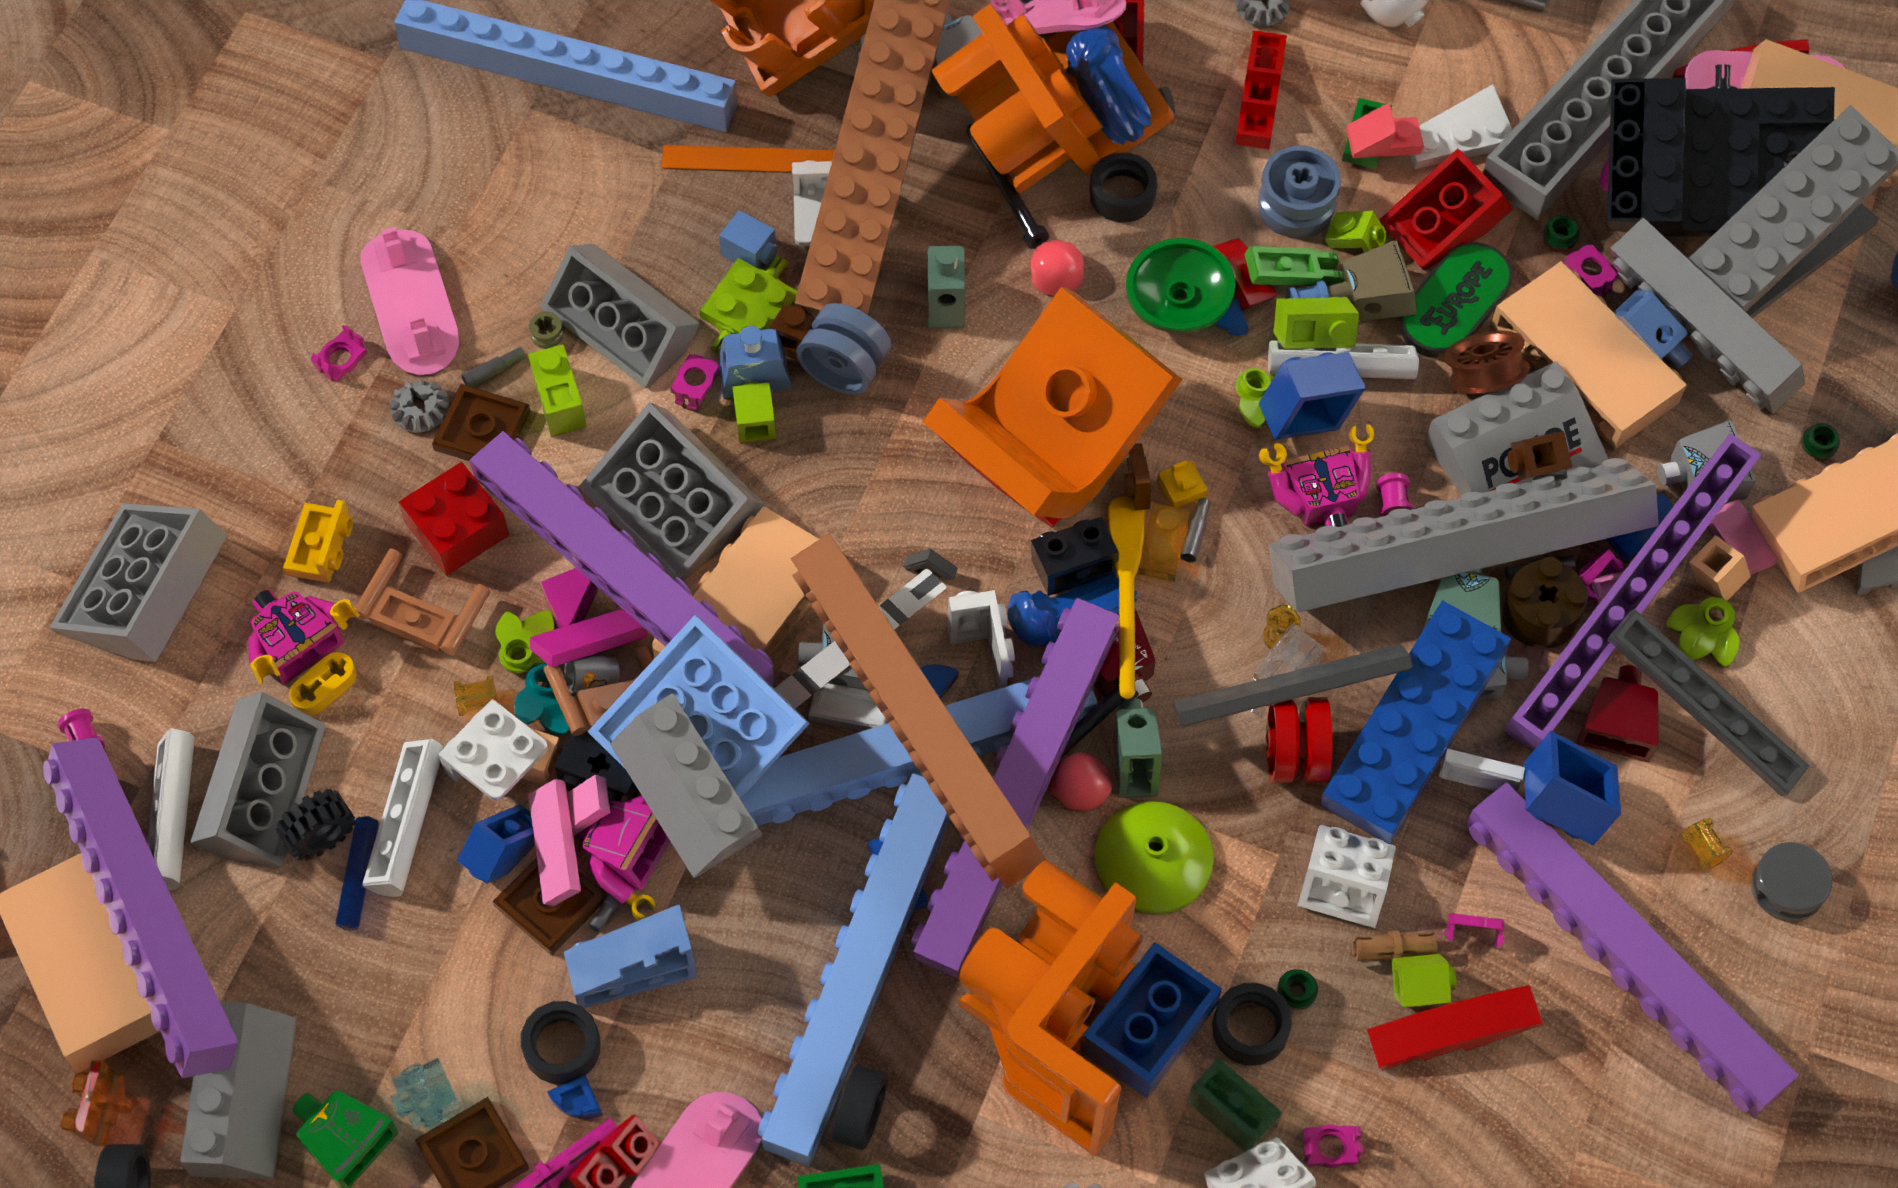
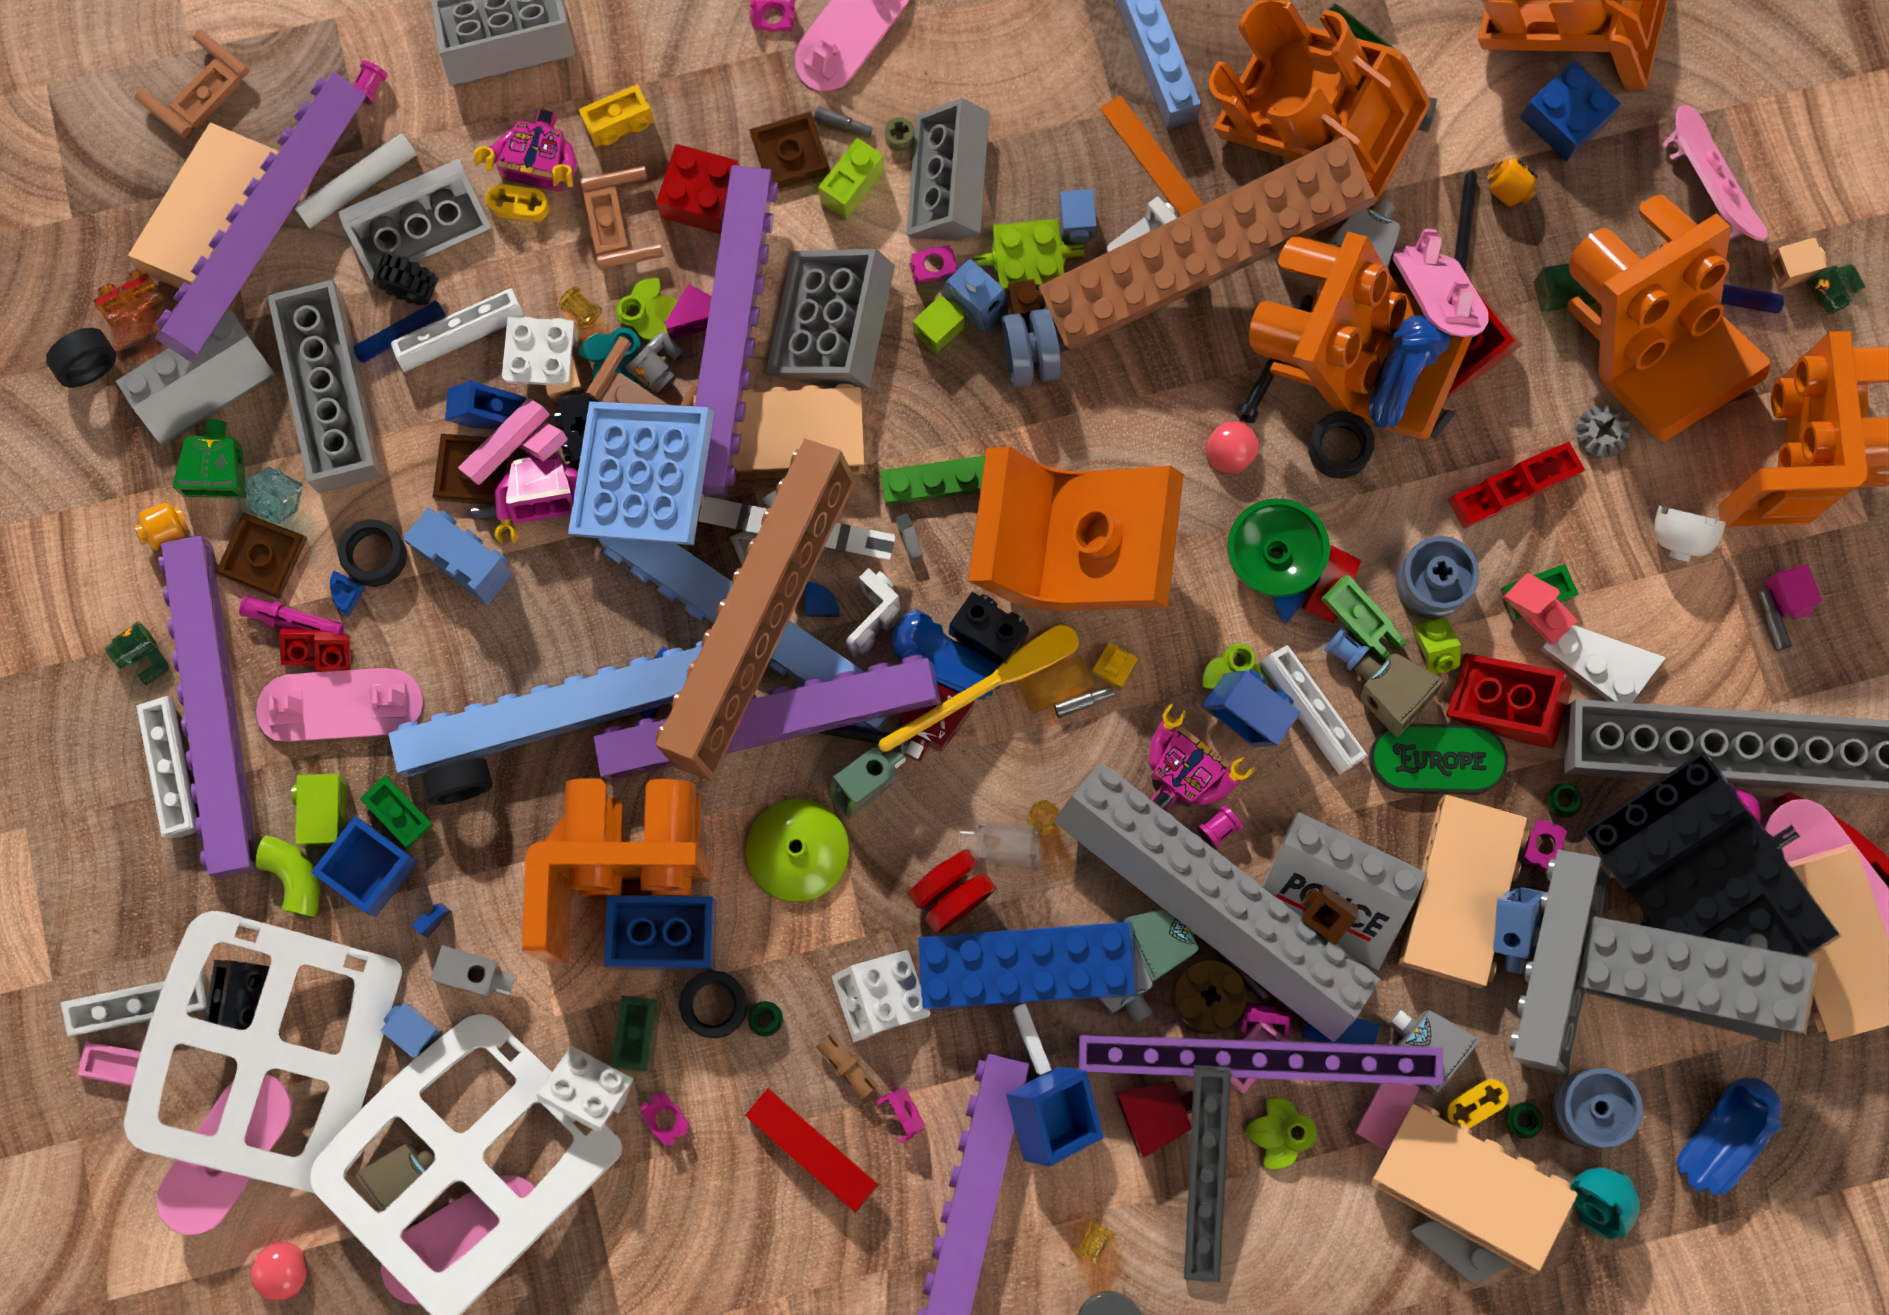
camera: 55 degrees right, 15 degrees up
light grey gear [389,377,449,432] -> none
dark pink tile [529,609,648,667] -> none
light grey slope [610,693,763,879] -> none
sand green torso [927,246,965,328] -> none
coral hair [1050,752,1113,812] -> none
reddish brown plate [1124,443,1151,510] -> none
dark grey tile [1173,644,1413,726] -> none
lime brick [1273,297,1359,349] -> none
lime brick [1392,954,1456,1007] -> none
copper wheel [1444,331,1530,394] -> none
light nougat brick [1689,535,1751,601] -> none
none -> light grey brick [267,279,383,493]
none -> bright green plate [880,455,986,506]
none -> yellow beam [1444,1079,1509,1128]
none -> sand blue wheel [1552,1068,1643,1148]

